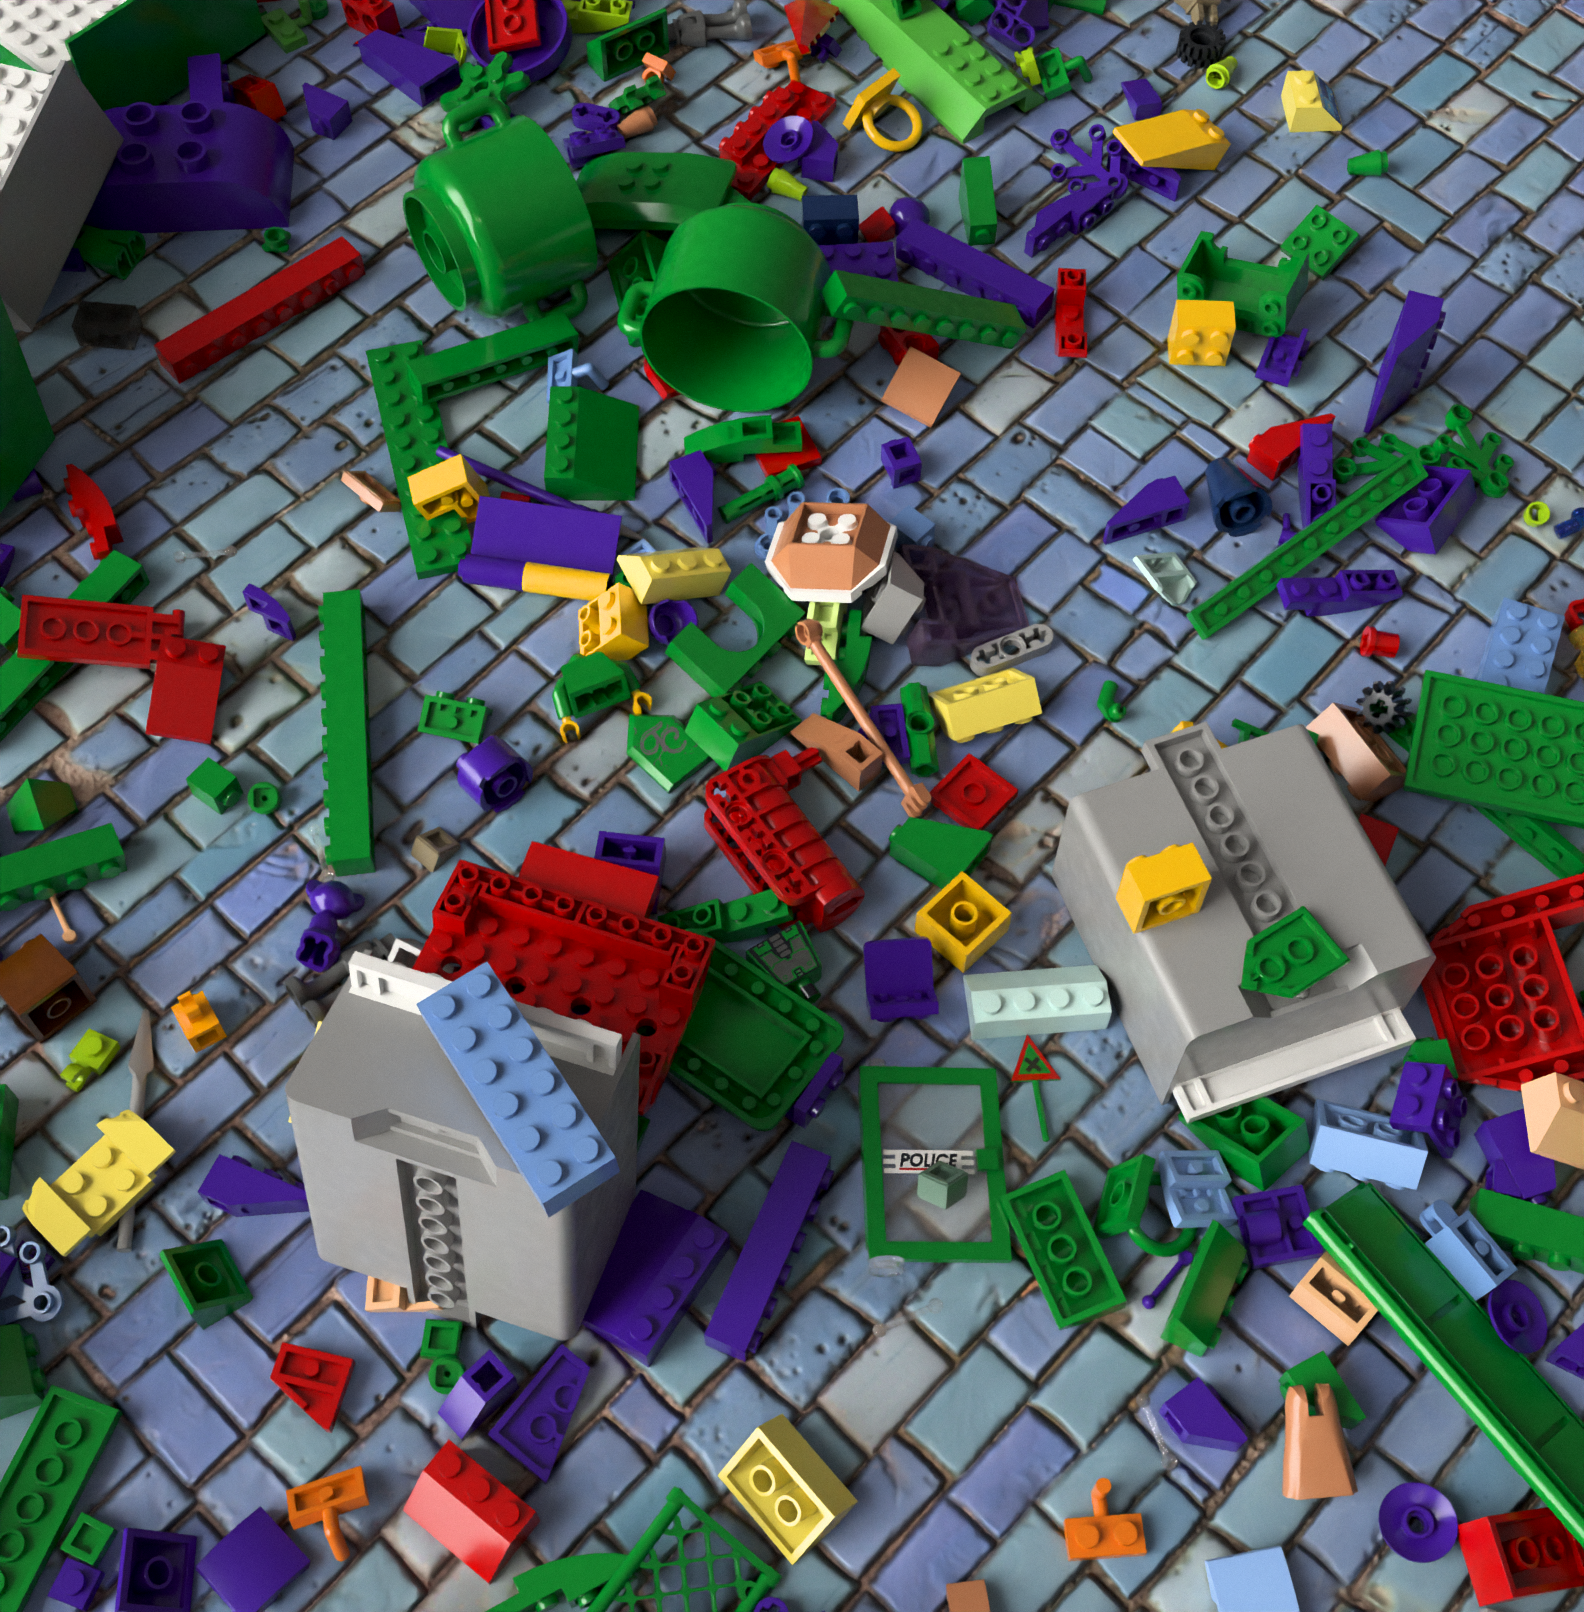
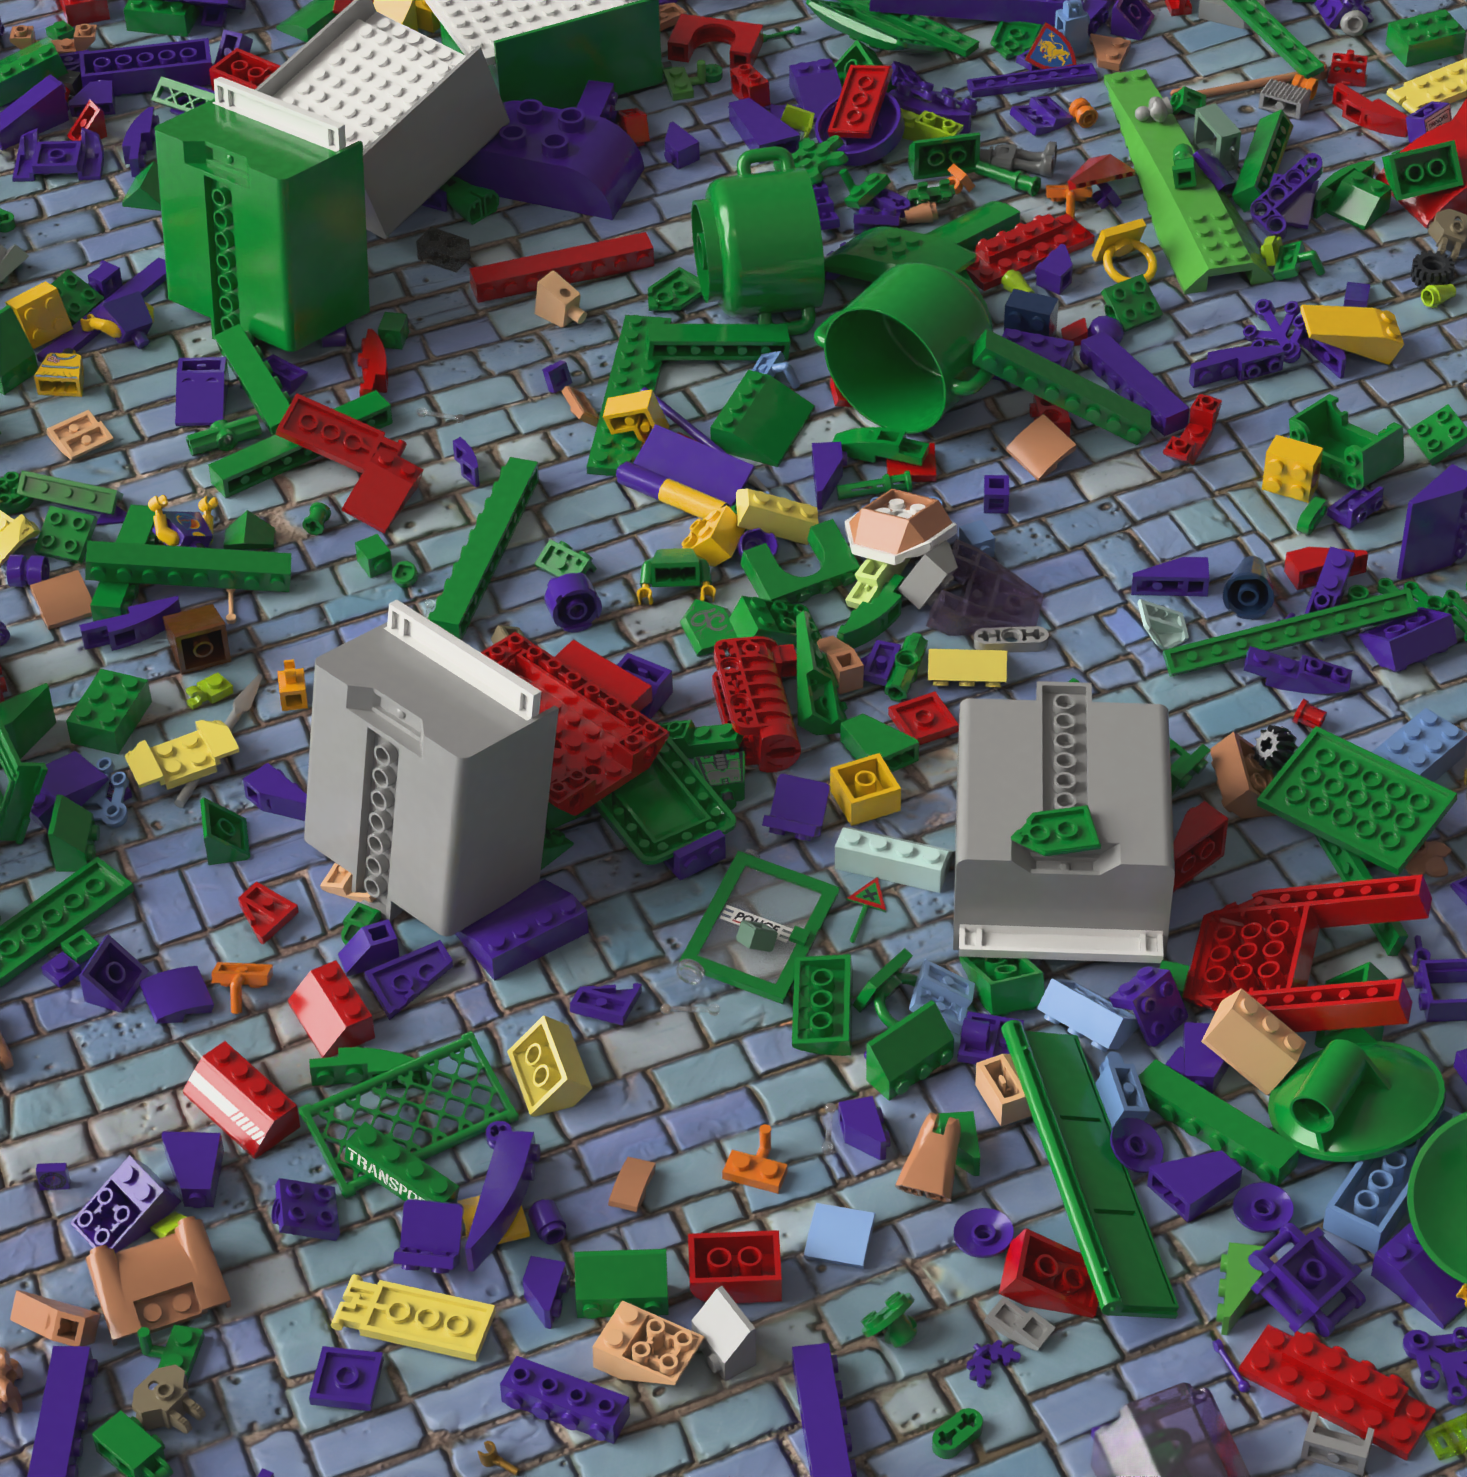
camera: 25 degrees right, 15 degrees down
green plate [262,227,291,253] -> none
medium blue brick [416,961,620,1217] -> none
dark purple brick [704,1140,835,1362] -> none
dark purple dish [763,116,814,164] -> none
nougat hinge [795,618,931,818] -> none
green slope [958,156,998,246] -> none
yellow brick [1116,842,1212,934] -> none
none -> green bush [302,502,331,535]
none -> green brick [378,312,409,350]
none -> light nougat torso [534,271,587,327]
none -> dark purple tile [542,360,573,393]
none -> dark purple wing [570,983,642,1026]
none -> green tile [648,267,702,312]
none -> green wedge [796,610,848,735]
none -> green plate [839,168,891,209]
none -> green slope [926,201,1020,251]
none -> green pin [975,160,1041,196]
none -> green plate [1101,274,1164,332]
none -> green beam [1296,496,1328,535]

